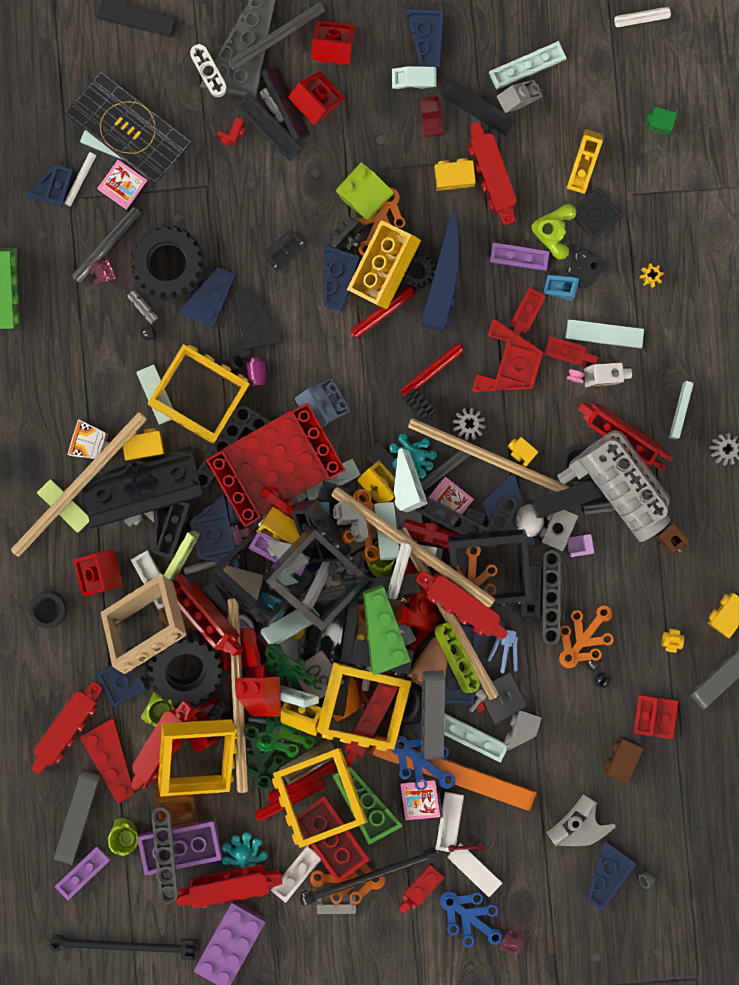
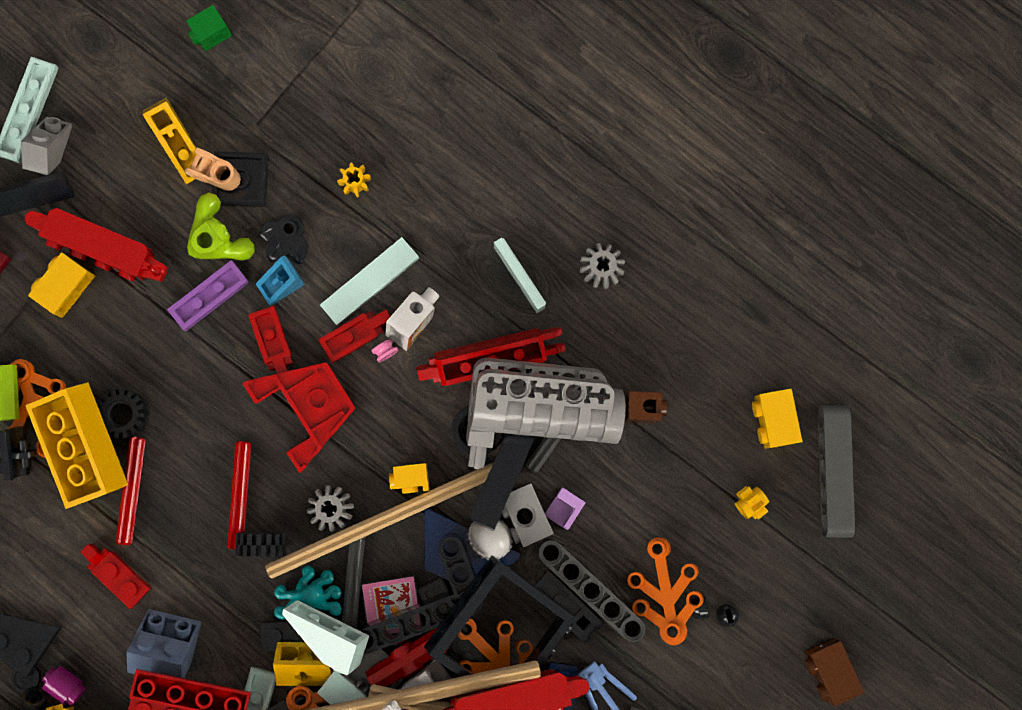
camera: 50 degrees left, 5 degrees down
dark blue wing [323,245,361,312] -> none
dark blue slope [420,210,459,333] -> none
red slope [634,695,679,739] -> none
none -> red hinge [80,543,152,610]
none -> light nougat piece [185,148,241,191]

